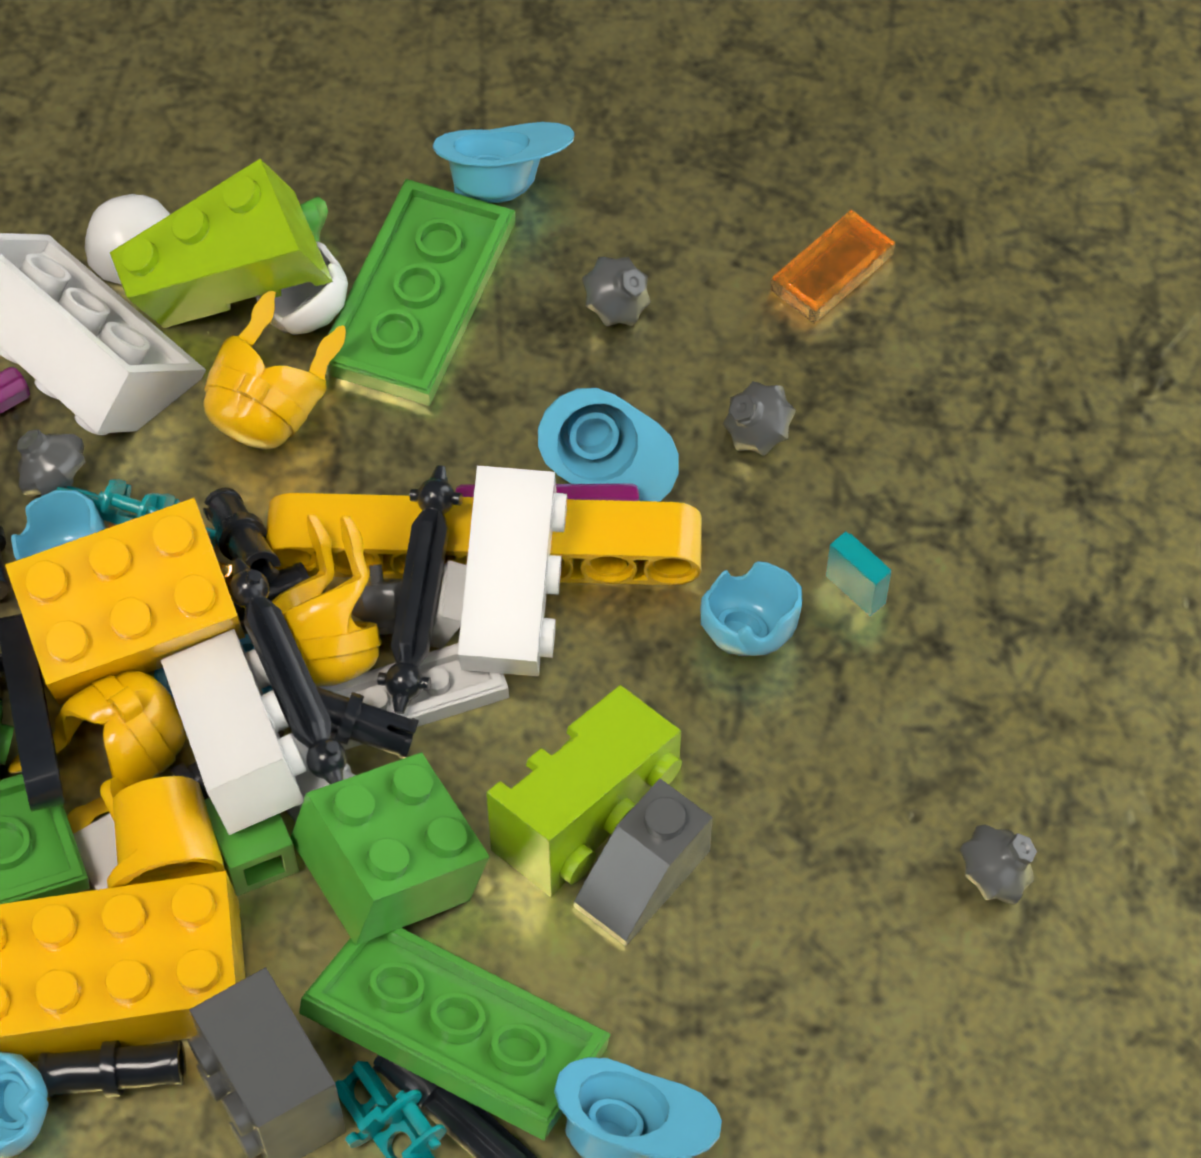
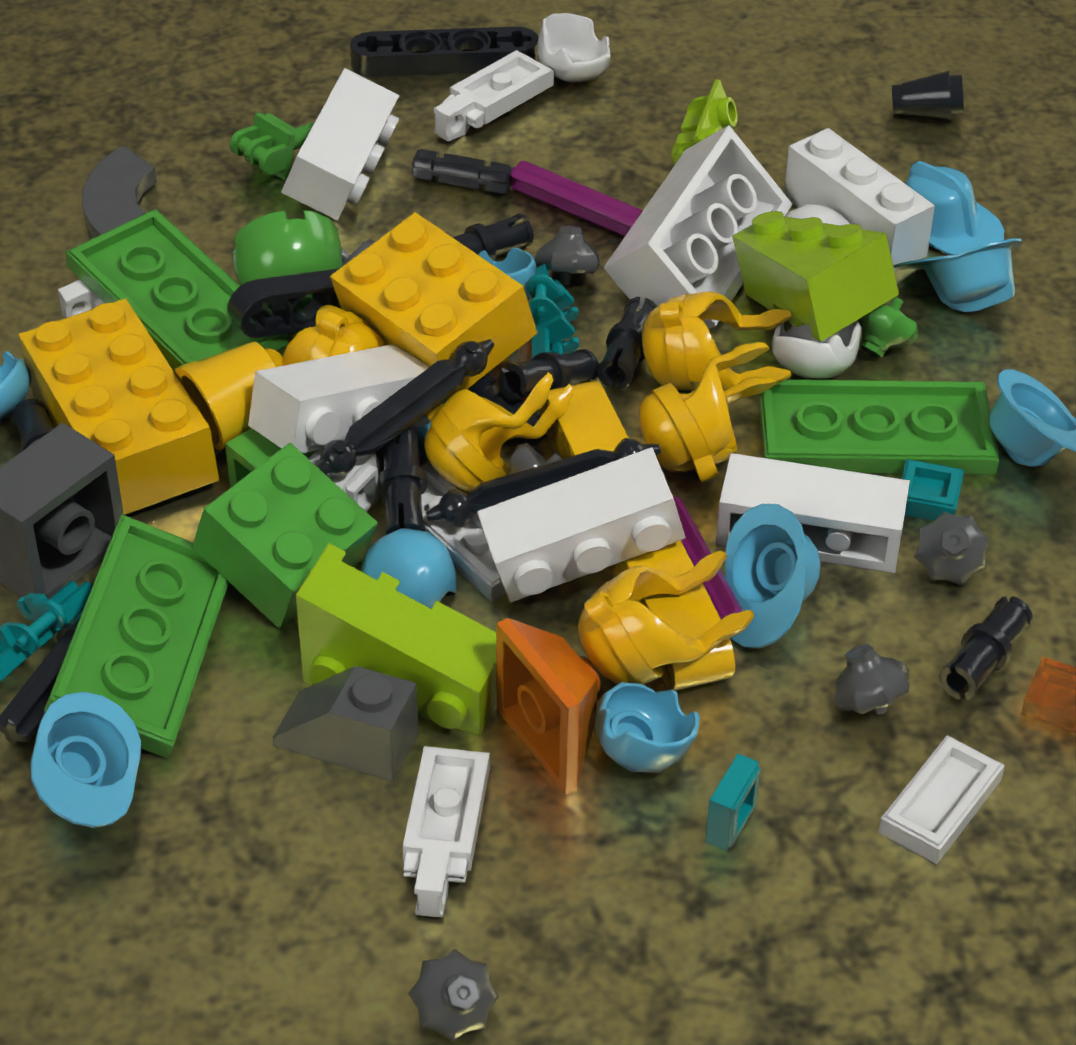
camera: 70 degrees right, 15 degrees down
none -> medium azure hair [361,528,458,609]
none -> white hinge [402,746,490,918]
none -> orange slope [496,618,600,795]
none -> yellow hair [578,551,754,685]
none -> black pin [597,297,657,389]
none -> yellow hair [639,342,777,483]
none -> white brick [716,453,910,573]
none -> white brick [784,128,935,272]
none -> white tile [878,735,1005,865]
none -> medium azure piece [894,238,1023,312]
none -> teal tile [902,459,964,521]
none -> medium azure piece [905,161,1005,255]
none -> black pin [939,596,1033,700]

